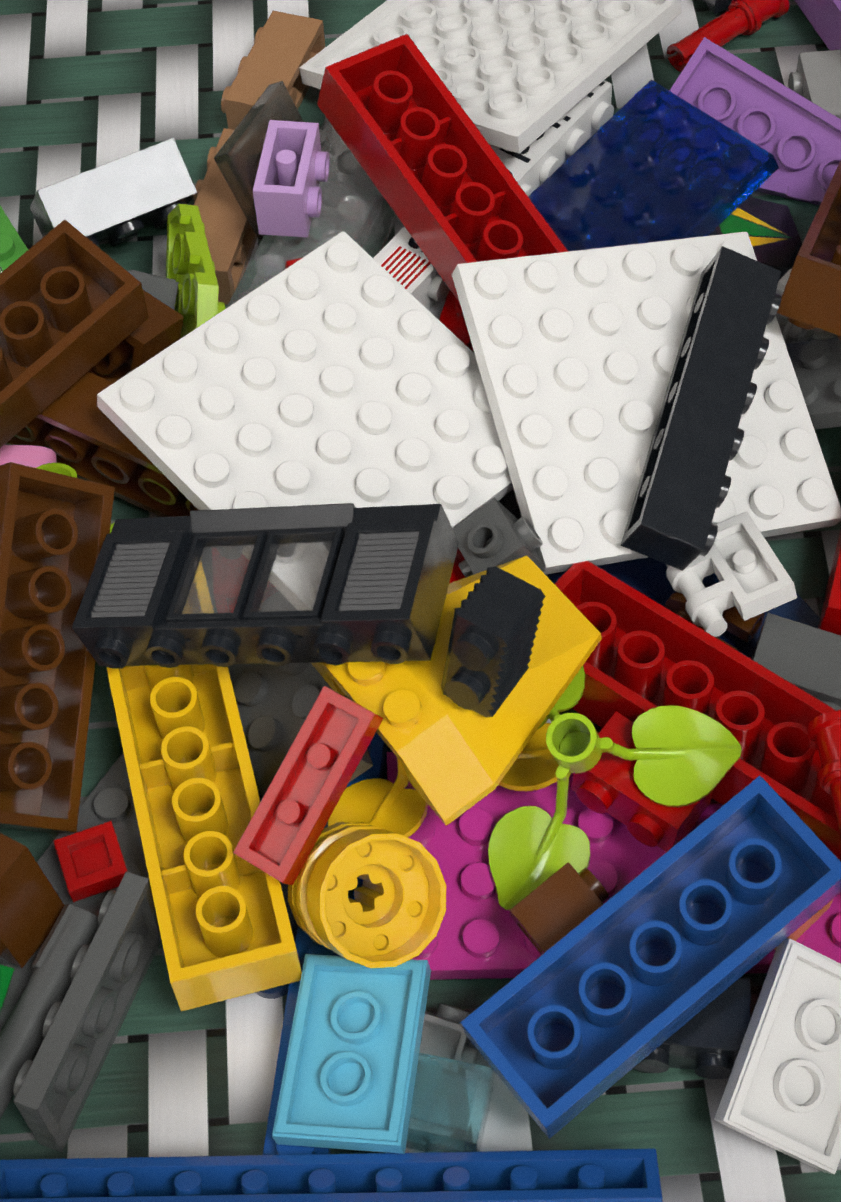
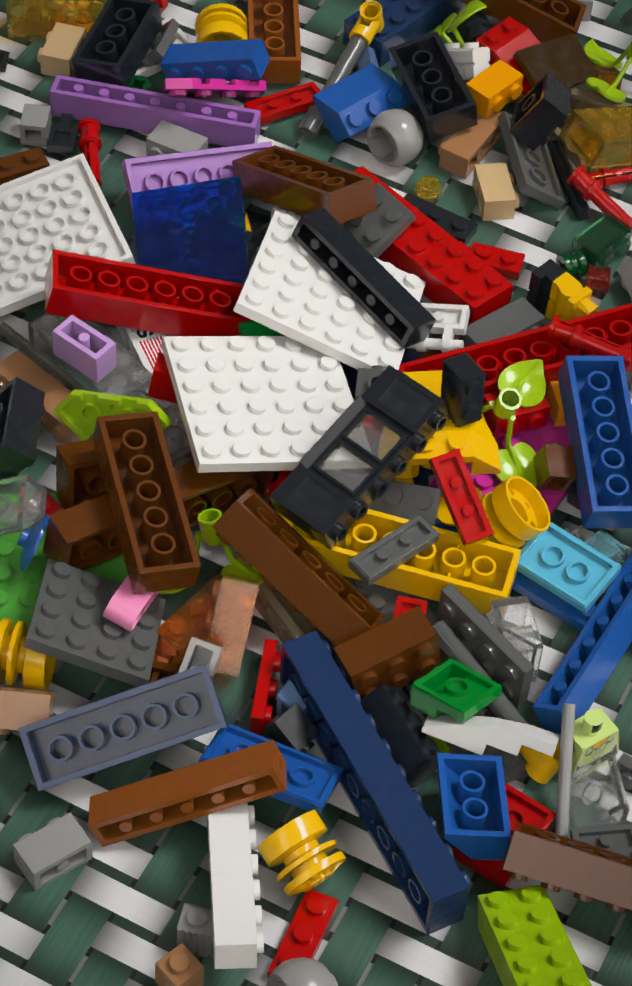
camera: 65 degrees left, 5 degrees down
none -> dark grey tile [348,515,439,586]
none -> clear slope [485,595,543,682]

